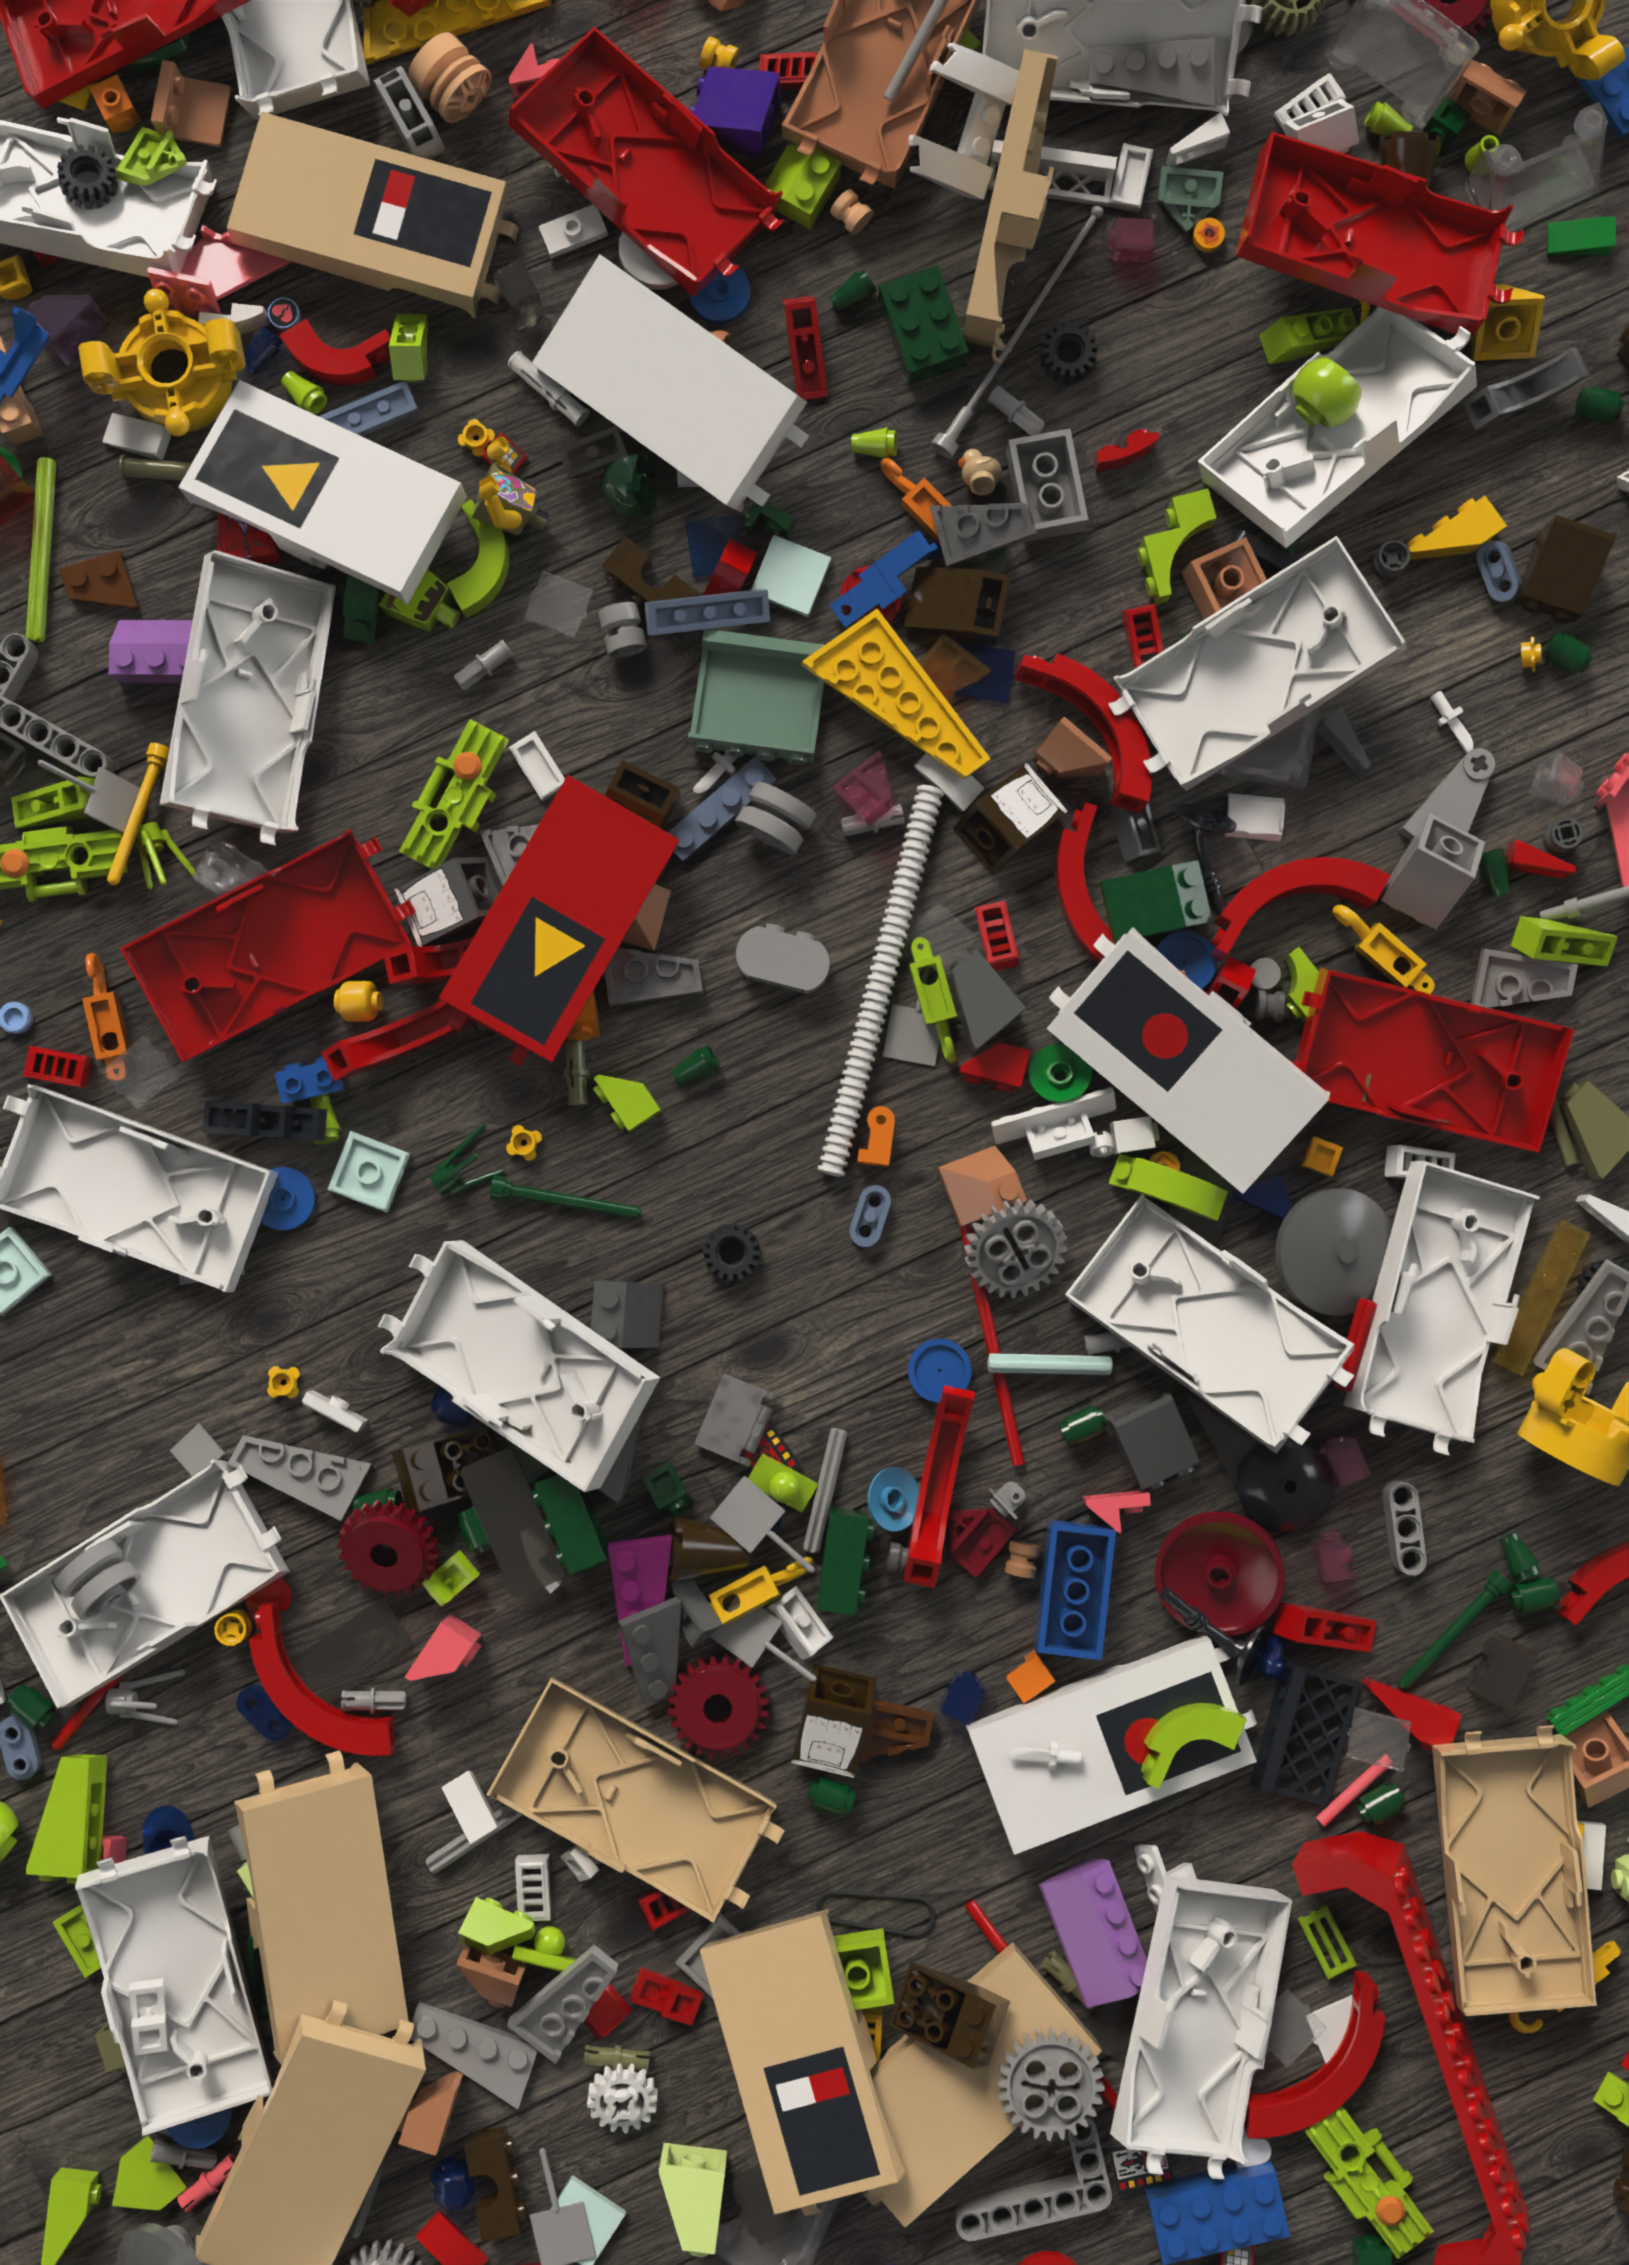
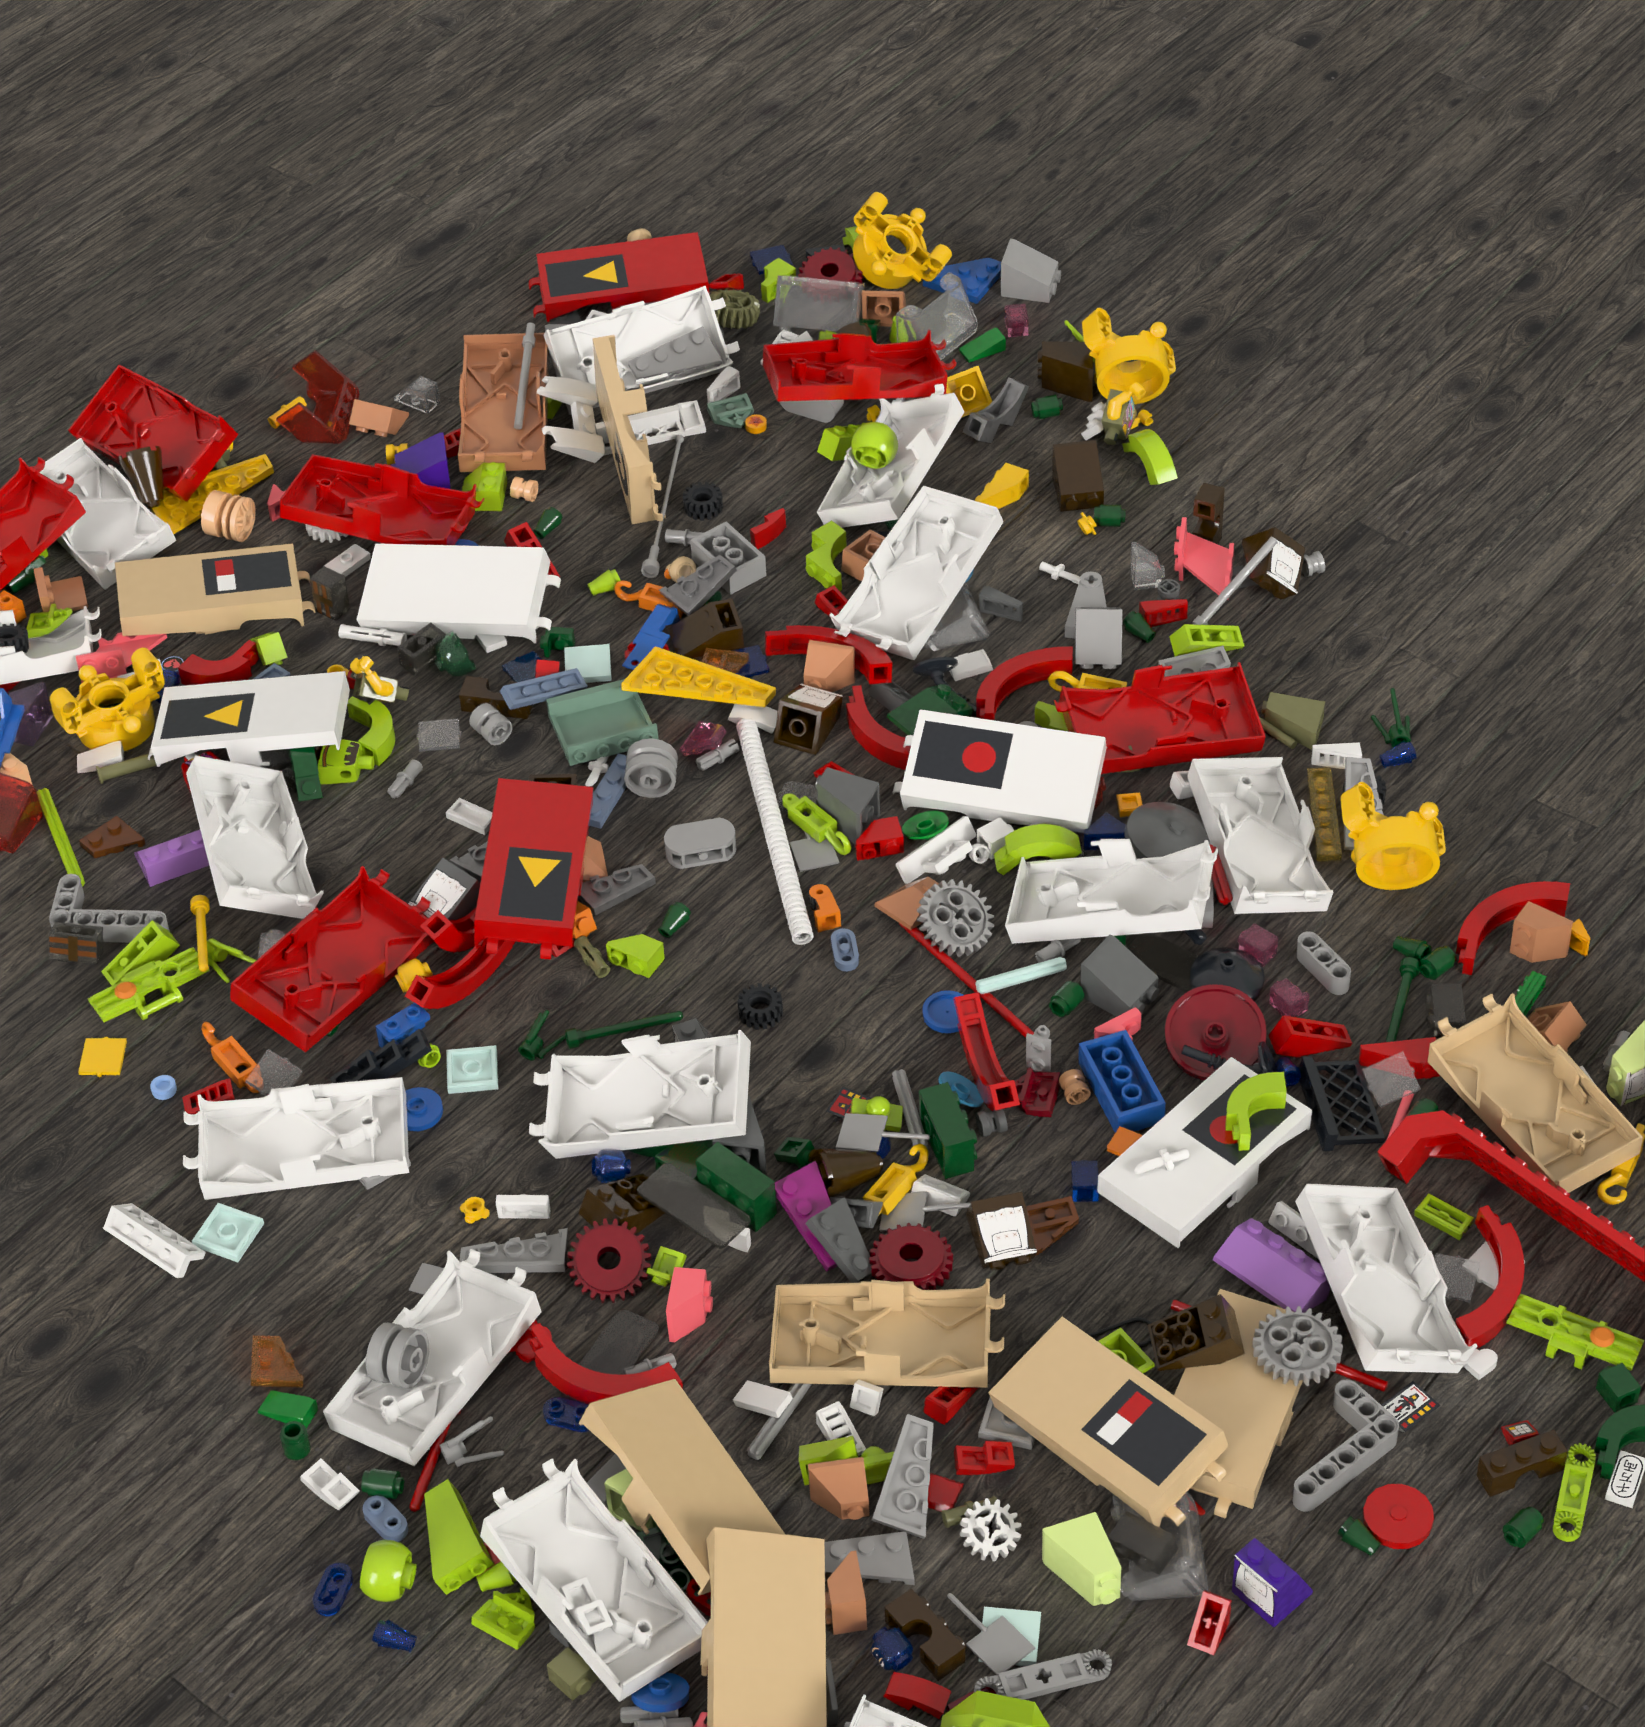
camera: 25 degrees left, 40 degrees down
light grey piece [38,760,140,834] -> none
yellow wheel [214,1609,254,1646] -> none
light grey brick [373,66,446,160] -> none
lime piece [399,719,509,869] -> none
dark green brick [457,1504,499,1554] -> none
yellow plate [506,1125,542,1161] -> none
flat silver piece [694,1373,779,1467] -> none
dark green brick [806,1776,856,1817] -> none
dark green brick [878,265,969,385] -> none
clear pink brick [1107,218,1154,263] -> none
blue brick [1144,2159,1290,2265] -> none
sand blue plate [1477,540,1522,602] -> none

